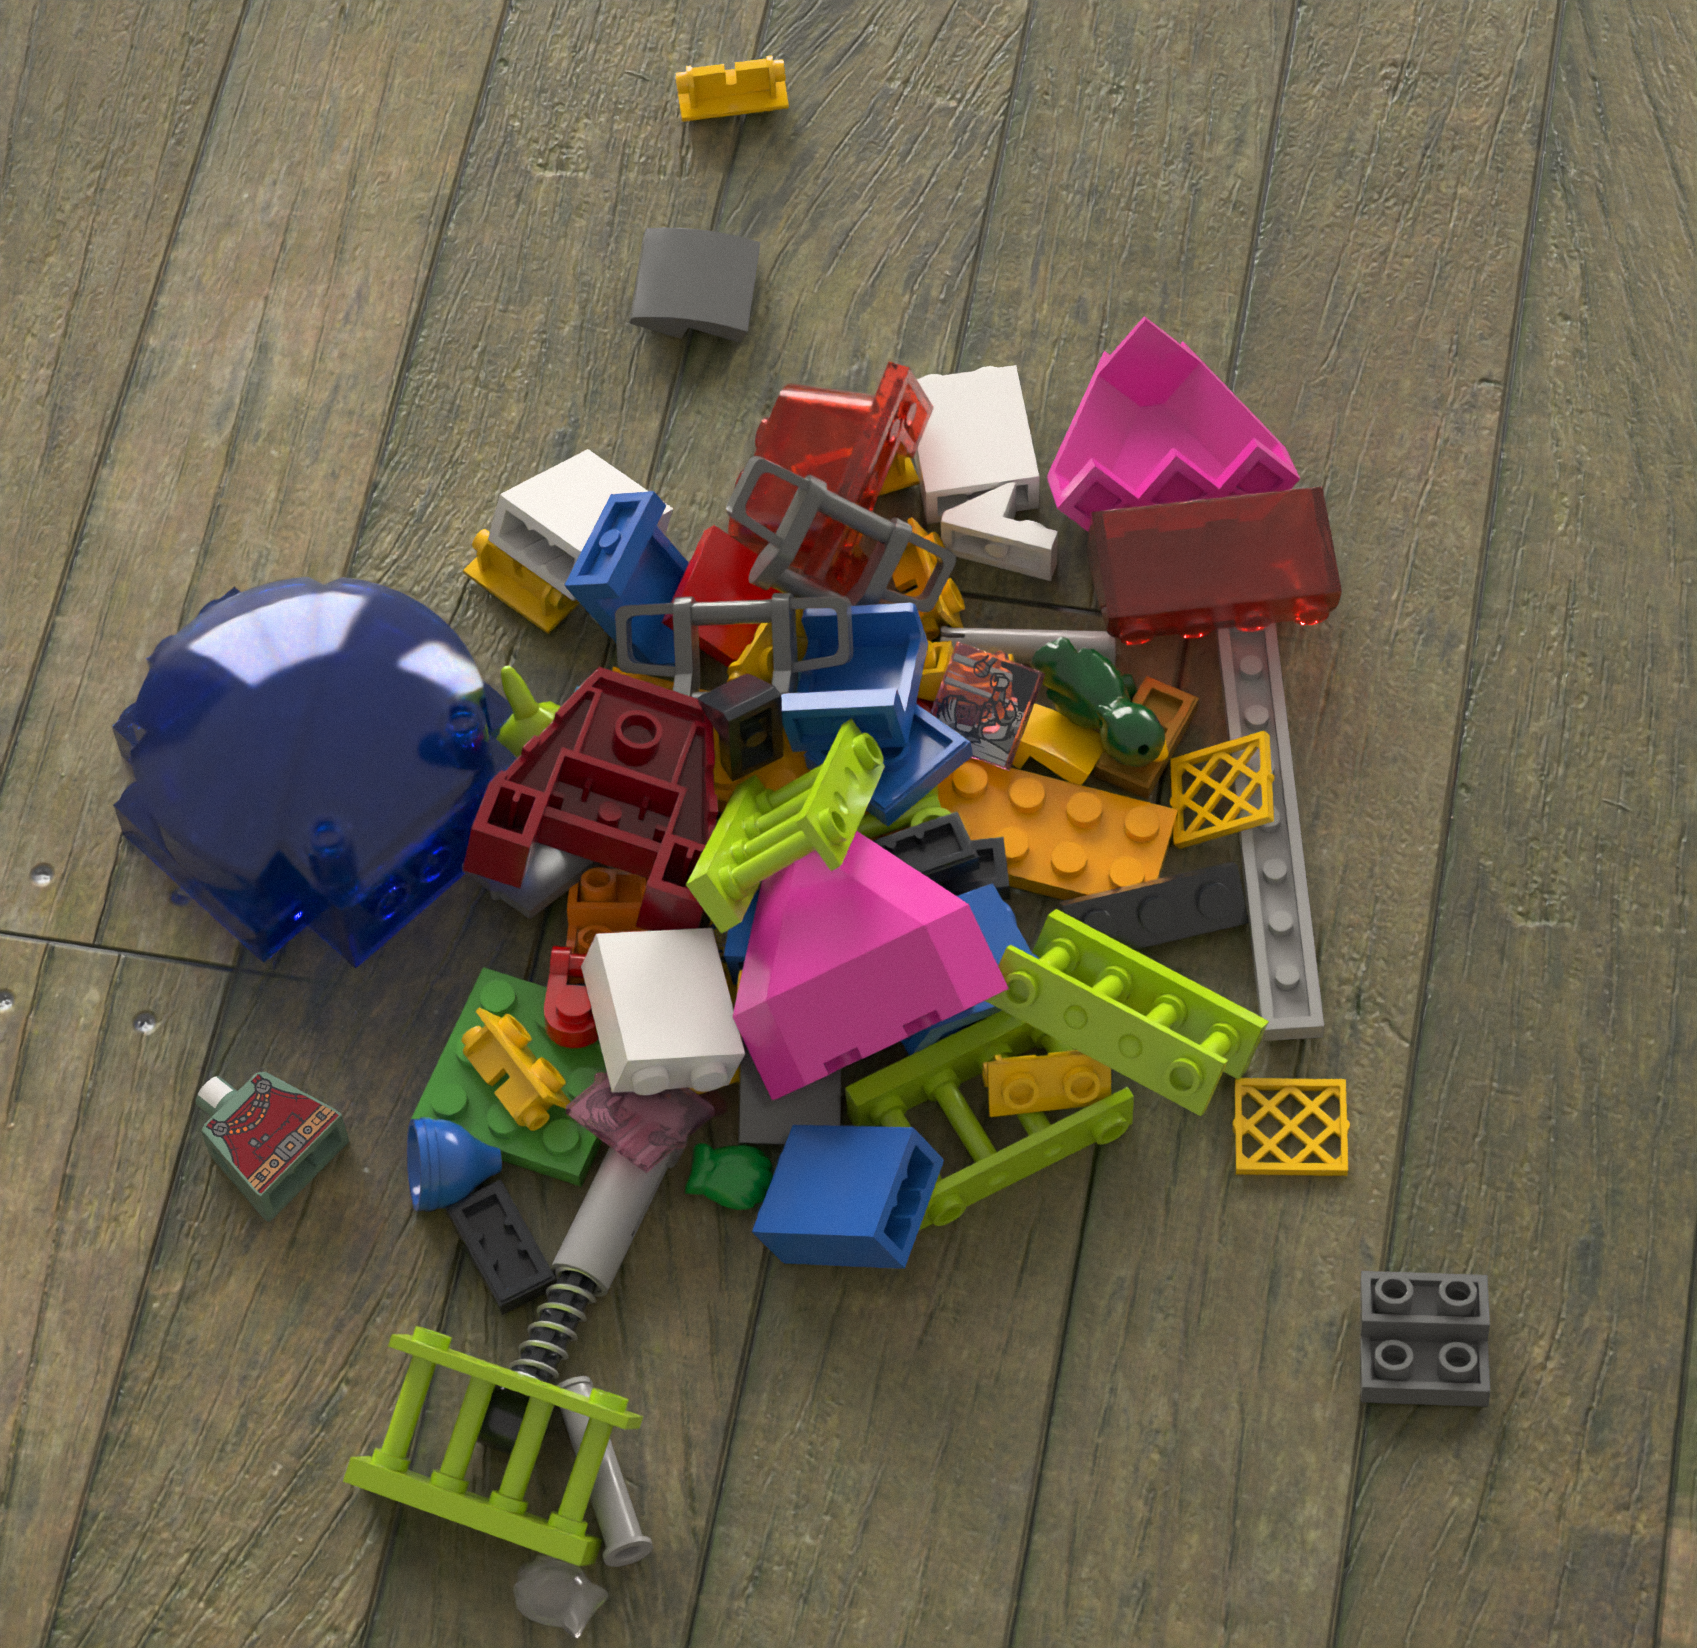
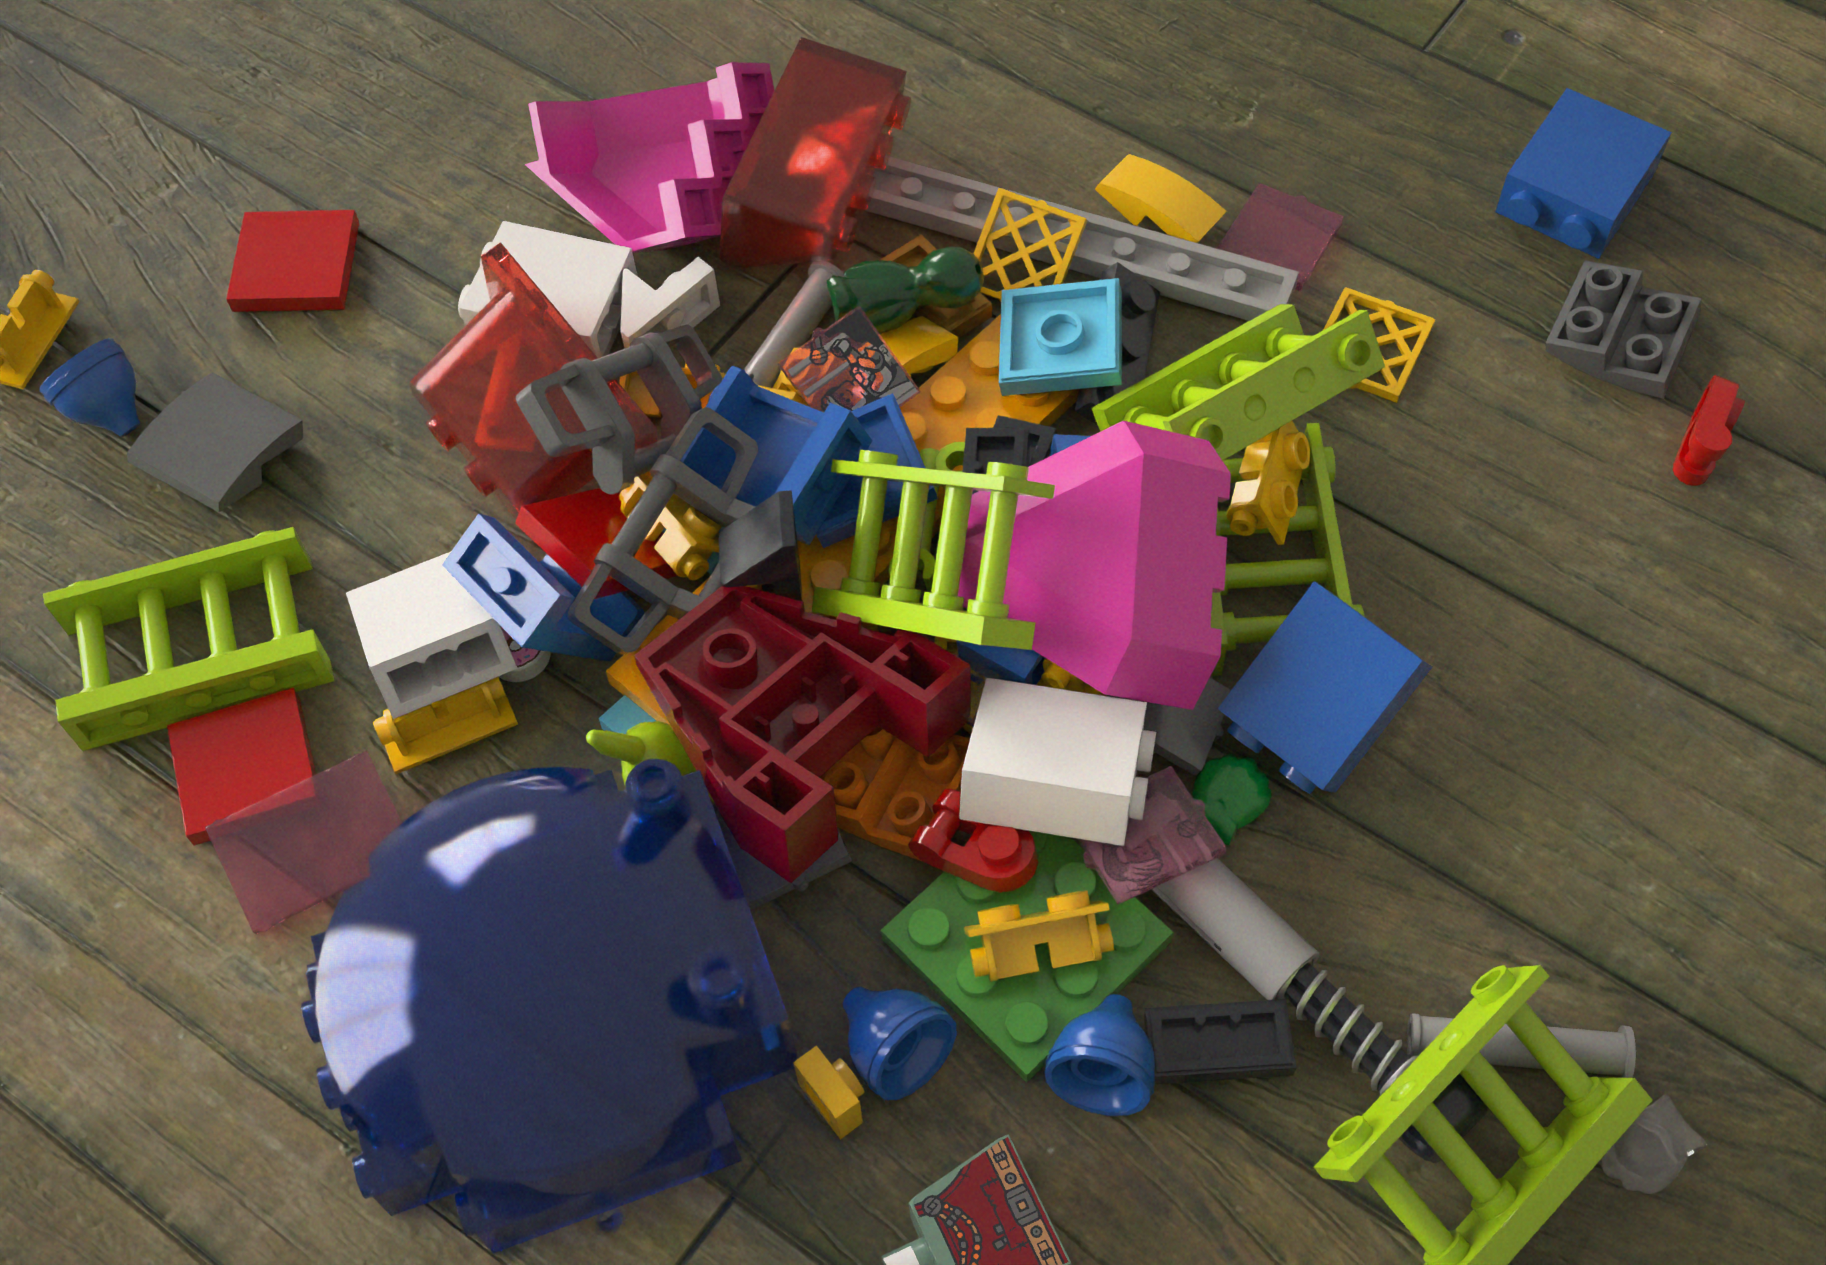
camera: 65 degrees left, 0 degrees up
none -> blue helmet [39,338,141,437]
none -> lime fence [43,527,334,751]
none -> red tile [167,688,323,846]
none -> clear pink piece [205,751,418,934]
none -> red tile [226,210,359,312]
none -> yellow plate [793,1045,864,1140]
none -> blue helmet [843,987,957,1100]
none -> medium azure tile [998,278,1122,396]
none -> yellow slope [1095,154,1227,243]
none -> clear pink piece [1217,183,1344,292]
none -> blue brick [1495,88,1672,259]
none -> red plate [1673,375,1745,486]

